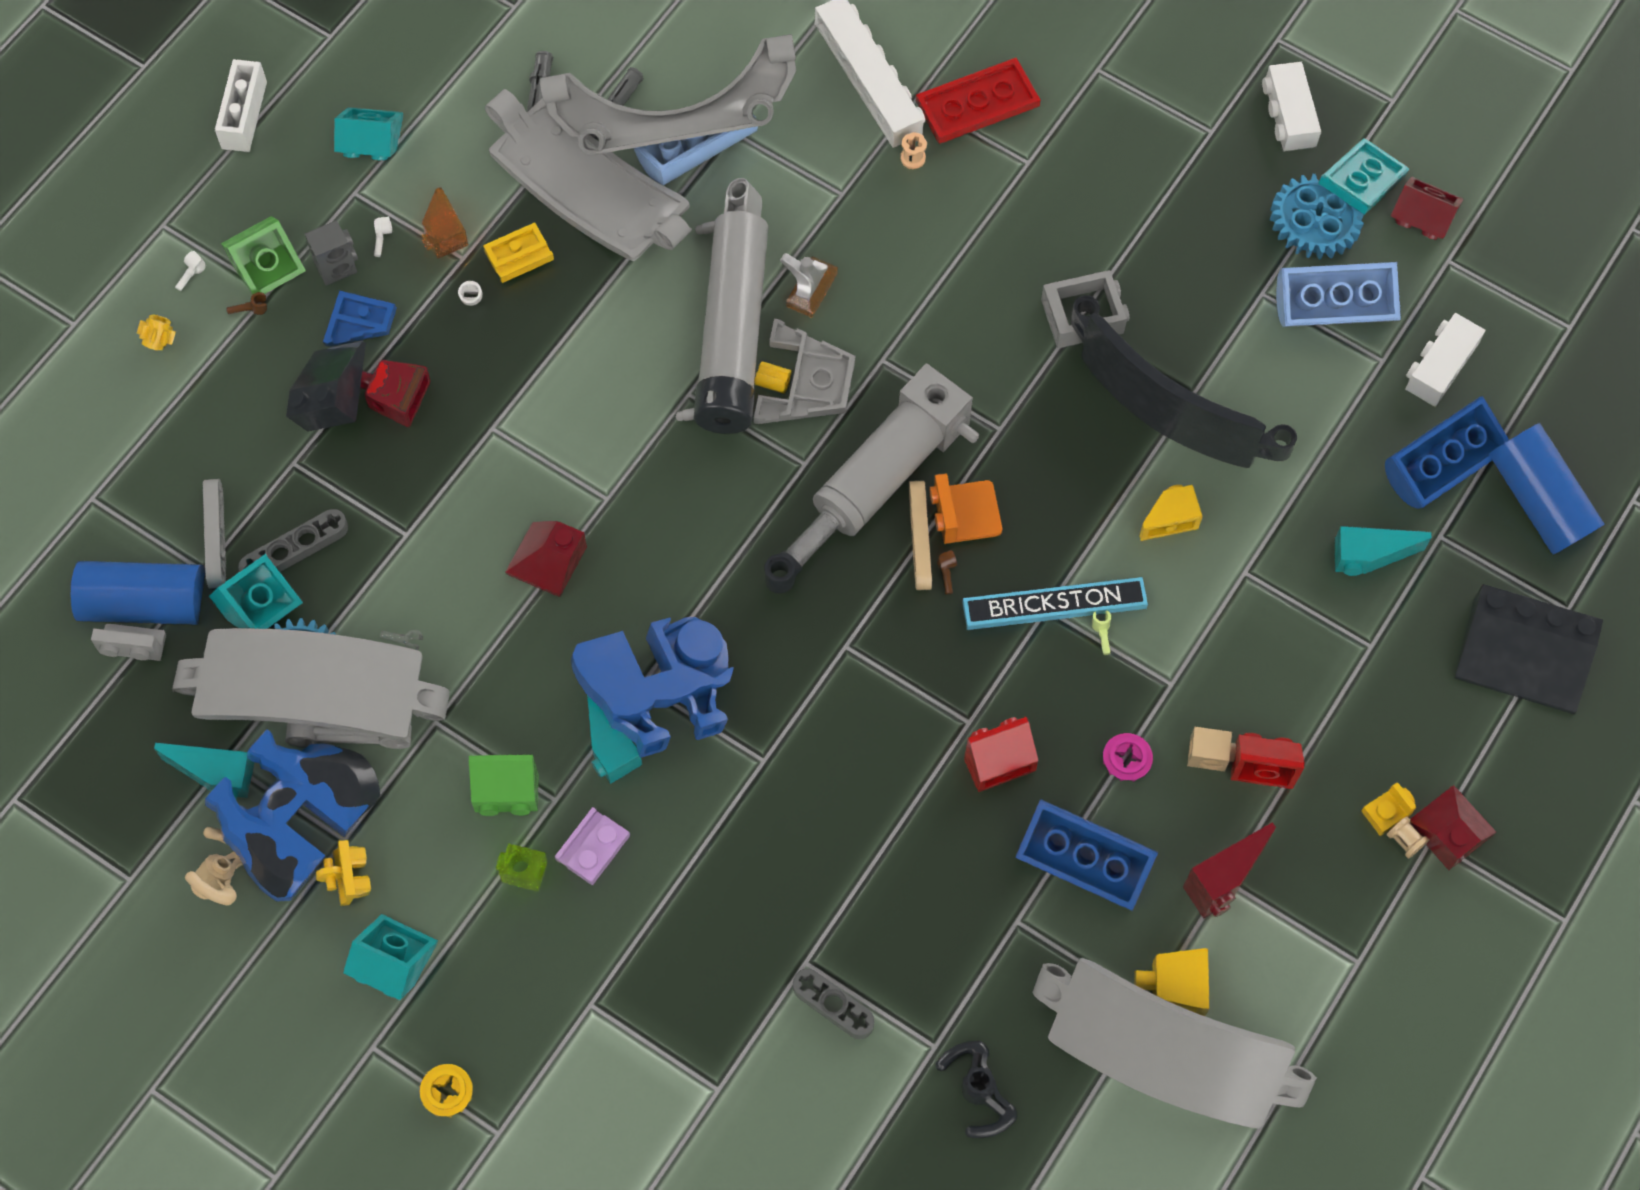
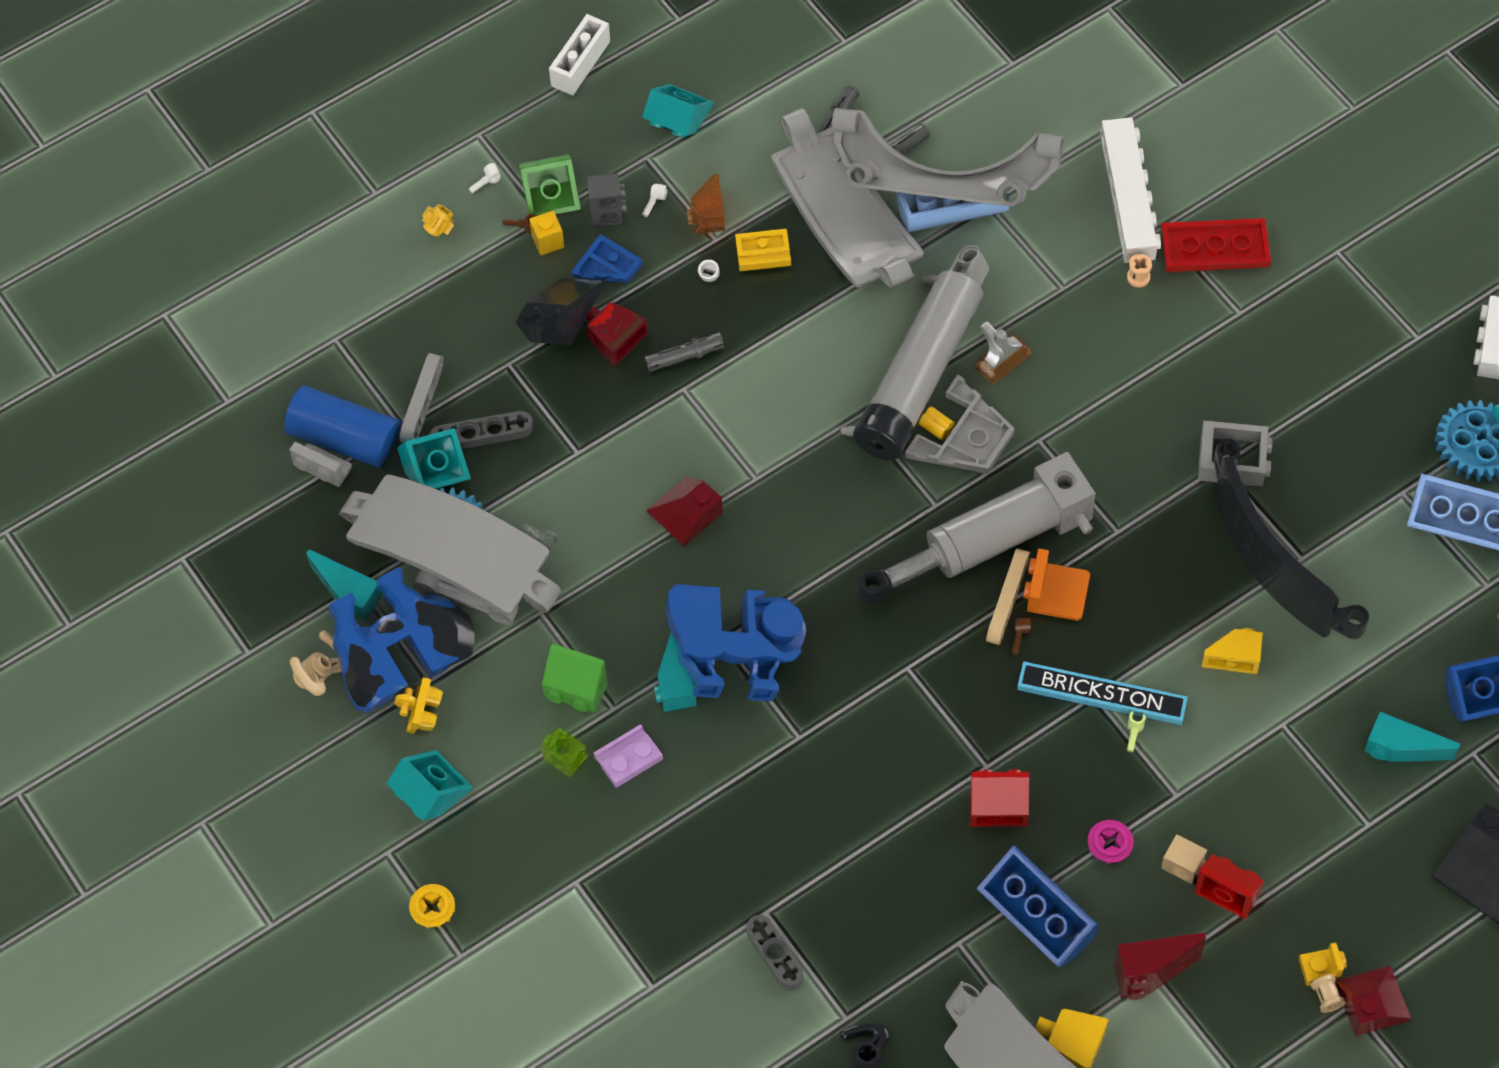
camera: 25 degrees right, 5 degrees down
none -> yellow brick [529,210,565,256]
none -> dark grey pin [644,332,724,373]

